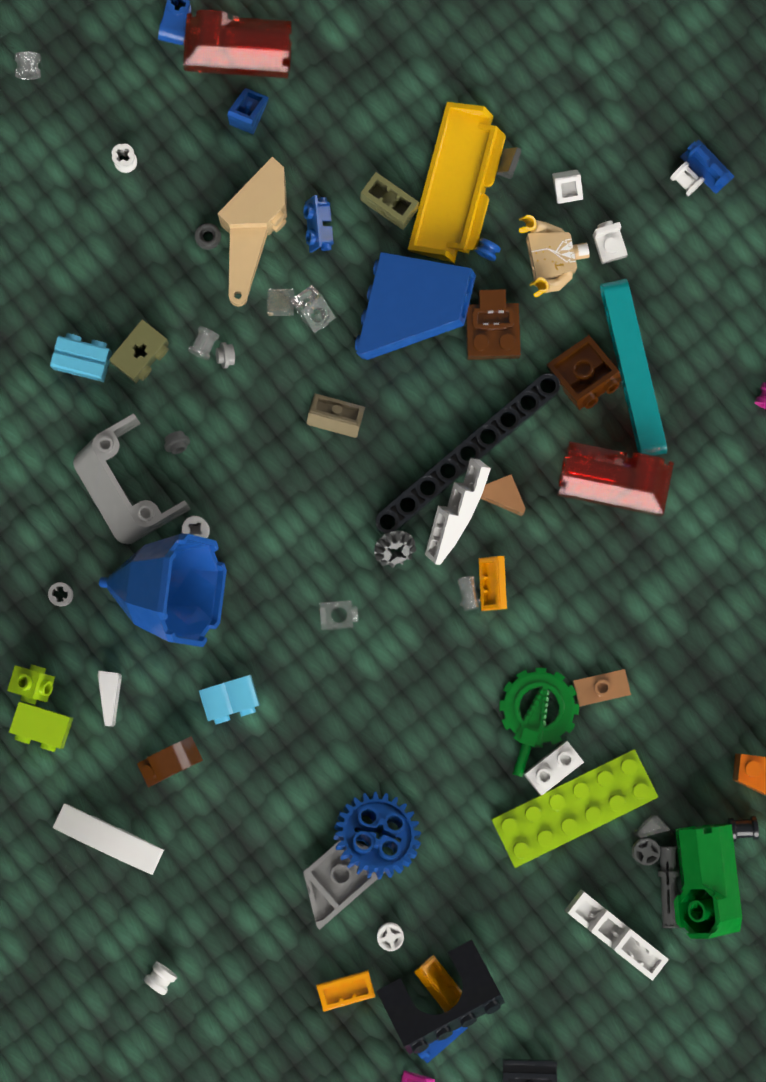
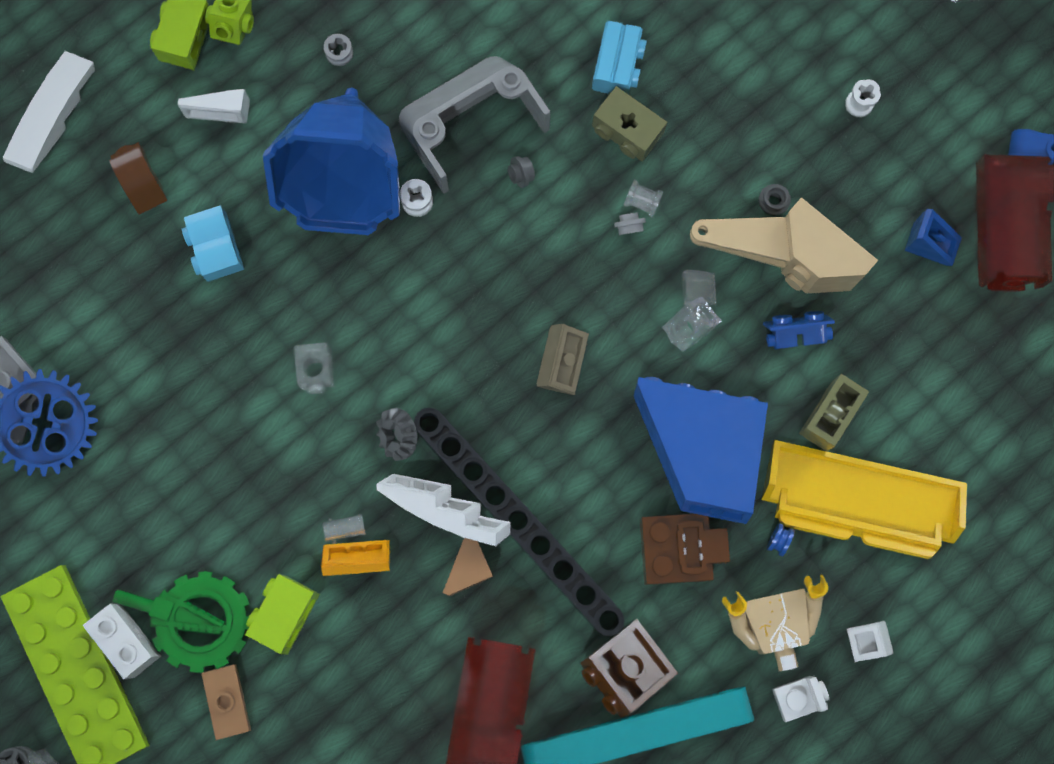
camera: 90 degrees right, 5 degrees down
dark grey slope [496,147,521,179] -> none
none -> lime brick [245,574,320,654]

